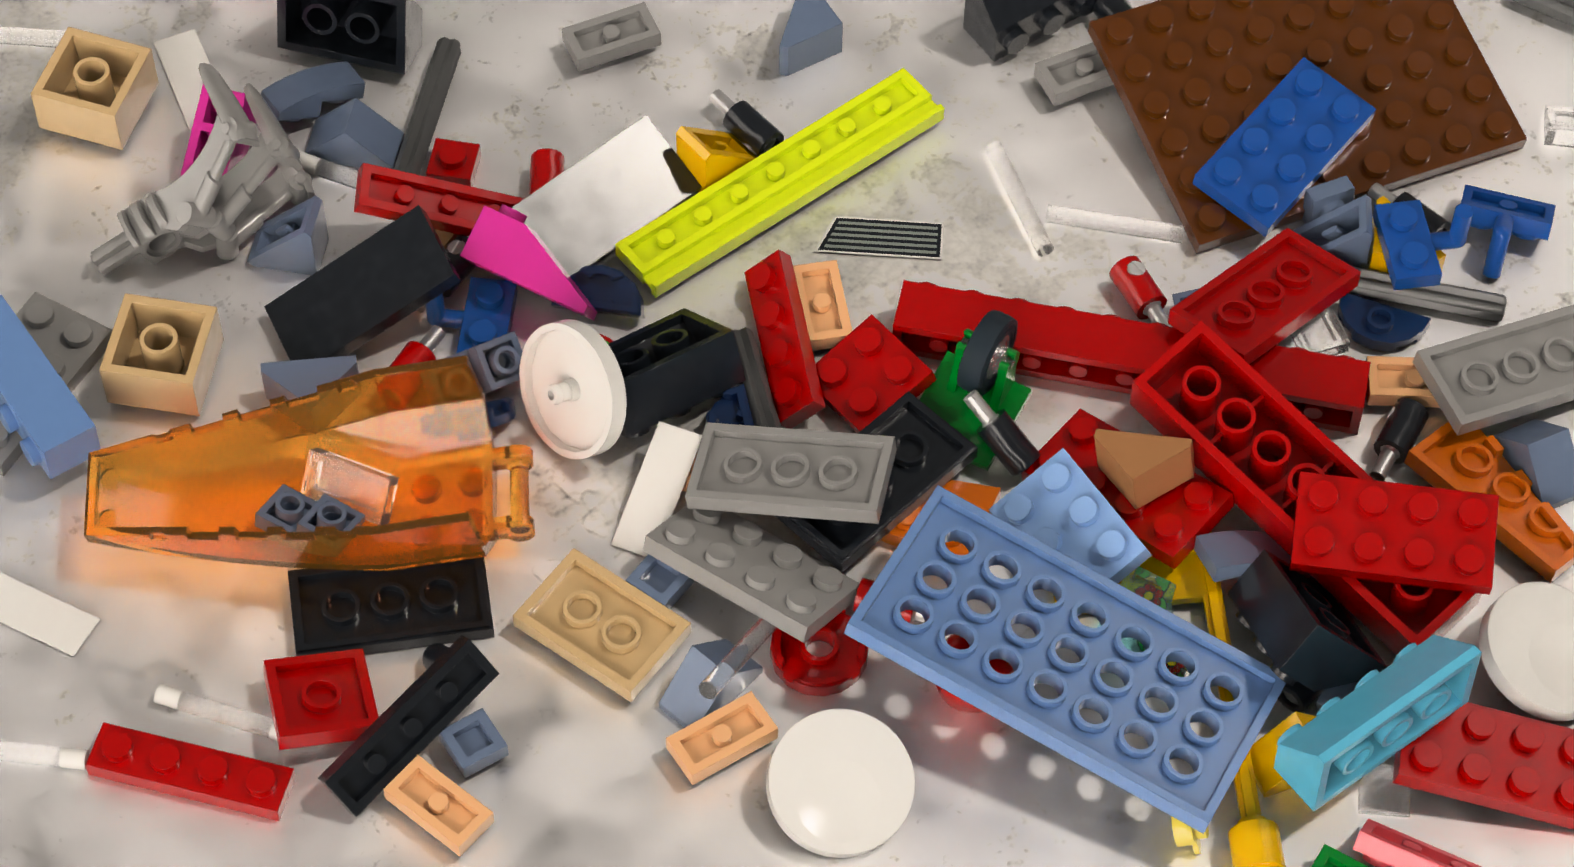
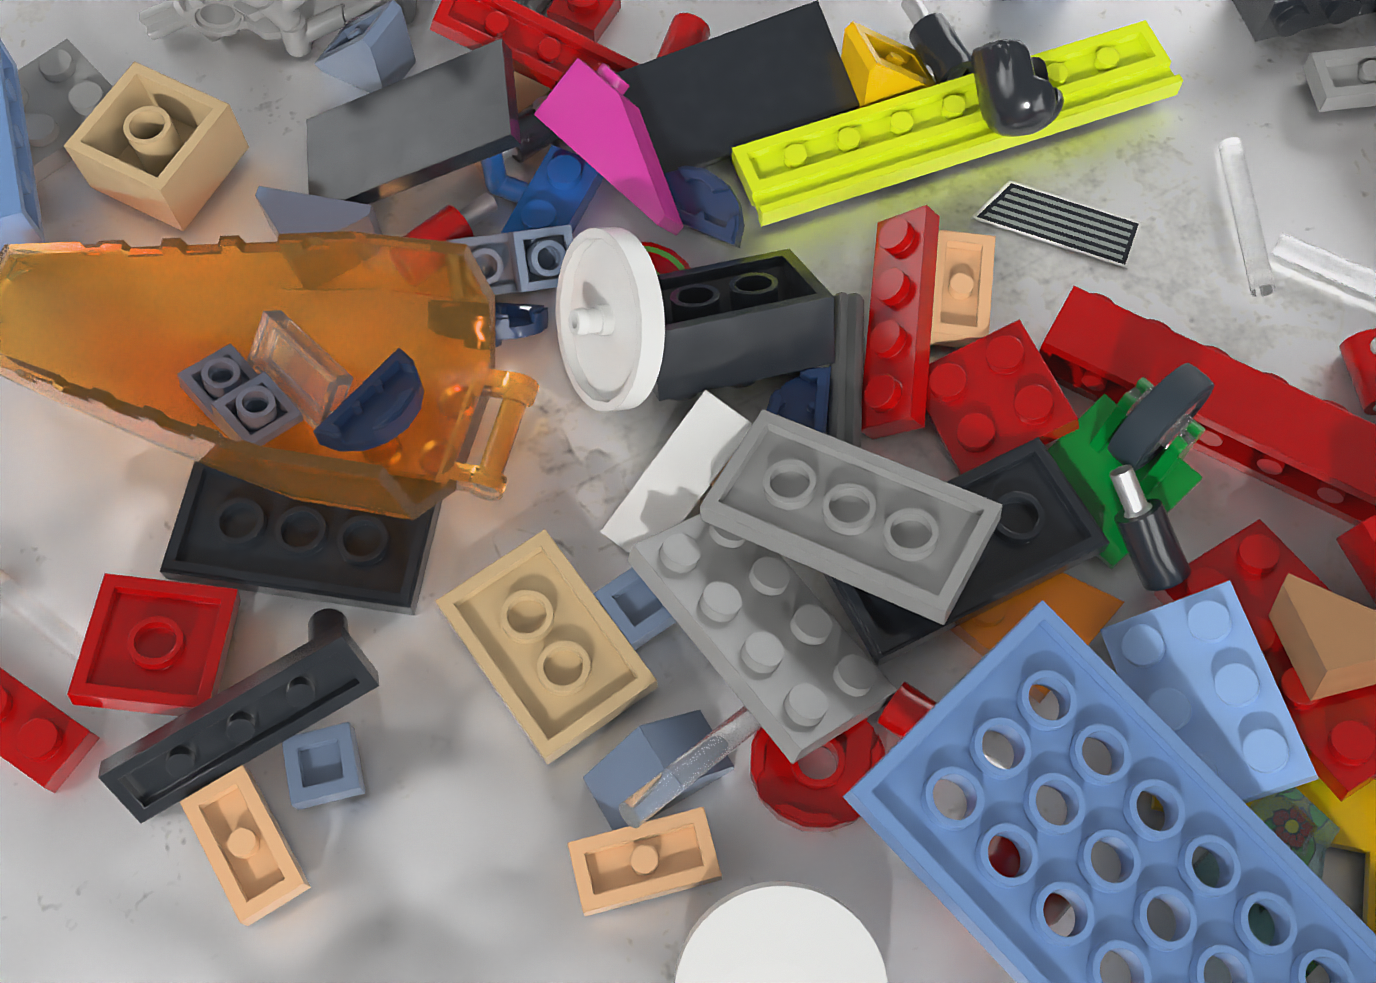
camera: 20 degrees right, 10 degrees up
none -> dark blue plate [313,348,424,452]
none -> black hair [971,39,1064,137]

